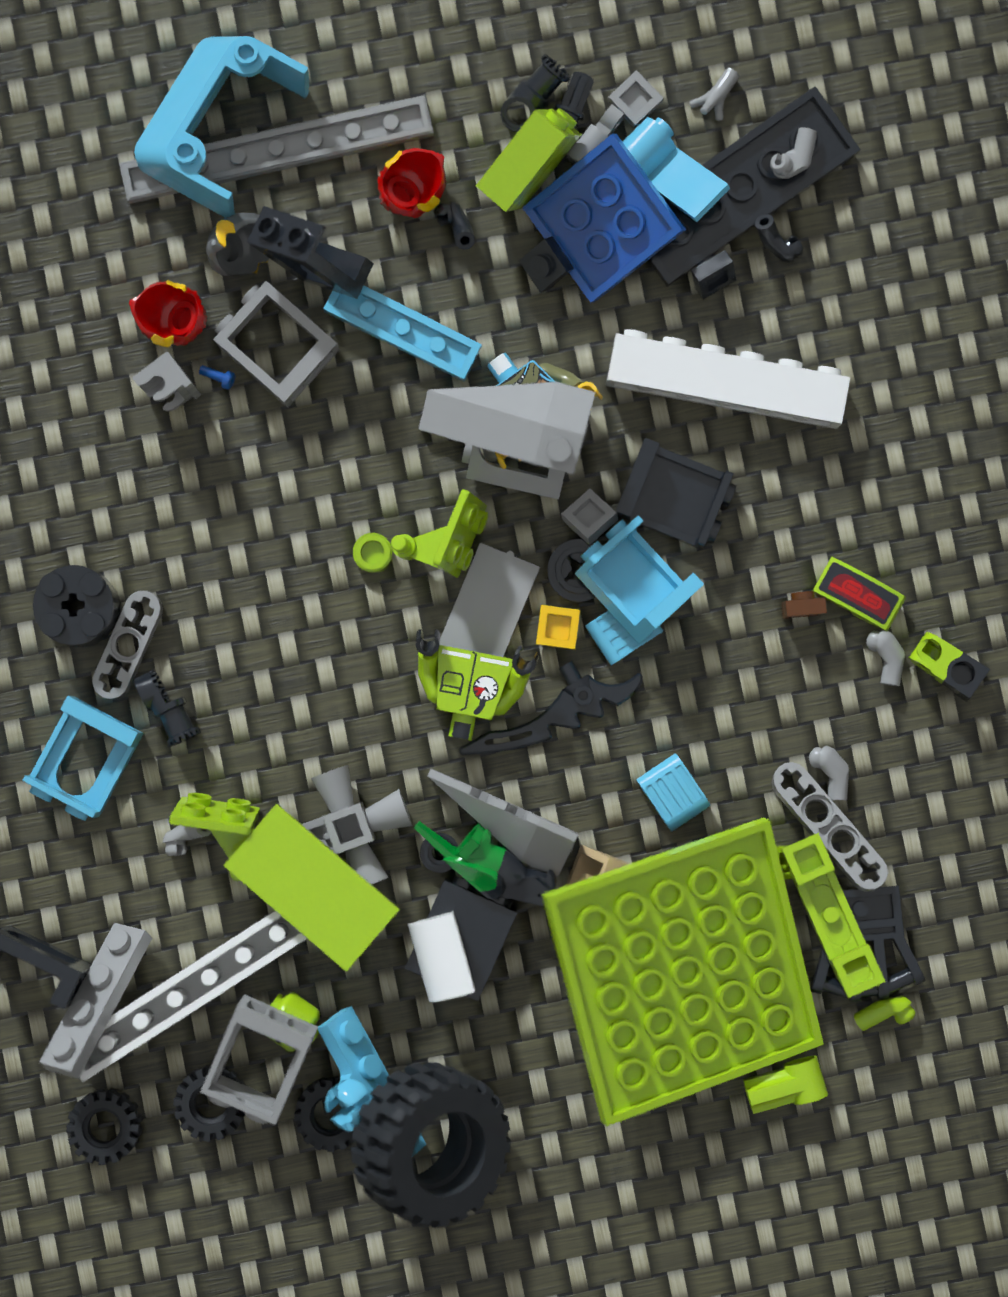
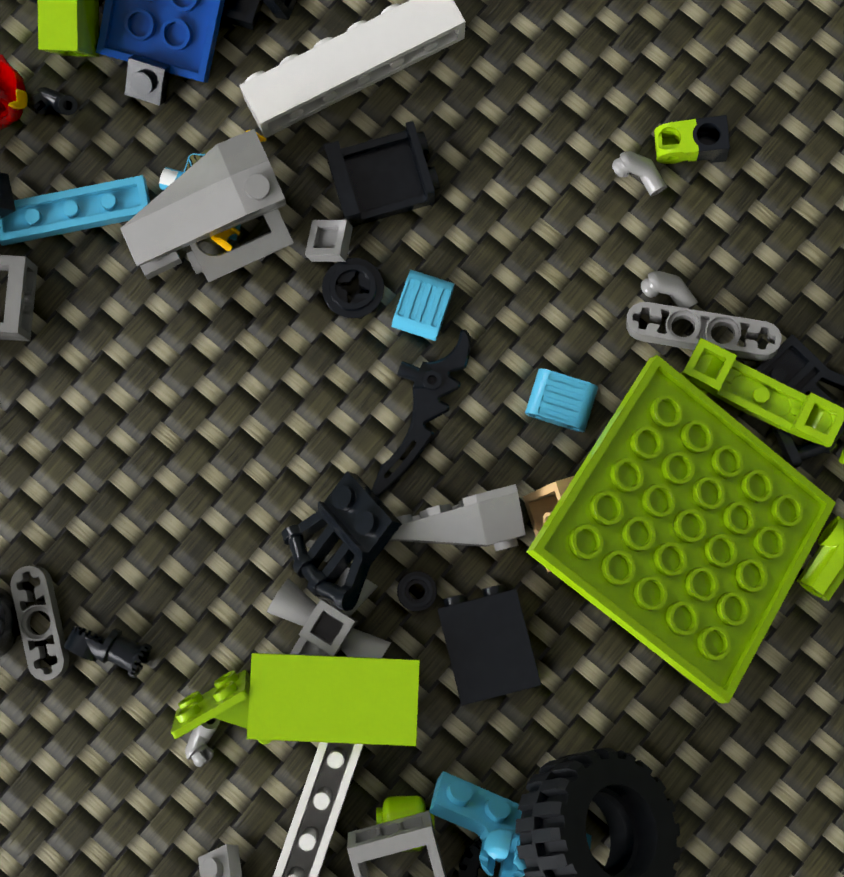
camera: 35 degrees left, 5 degrees down
medium azure panel [22,696,144,821] -> none
lime tile [353,533,393,573] -> none
lime plate [391,489,488,578] -> none
white brick [408,911,476,1002] -> none
animal [414,821,557,906] -> none
lime torso [415,629,539,741] -> none
light grey piece [437,543,540,657] -> none
yellow plate [536,605,580,650] -> none
medium azure panel [574,515,704,644] -> none
reddish brown plate [781,591,827,619] -> none
slope [813,557,906,631] -> none
none -> black plate [281,471,402,611]

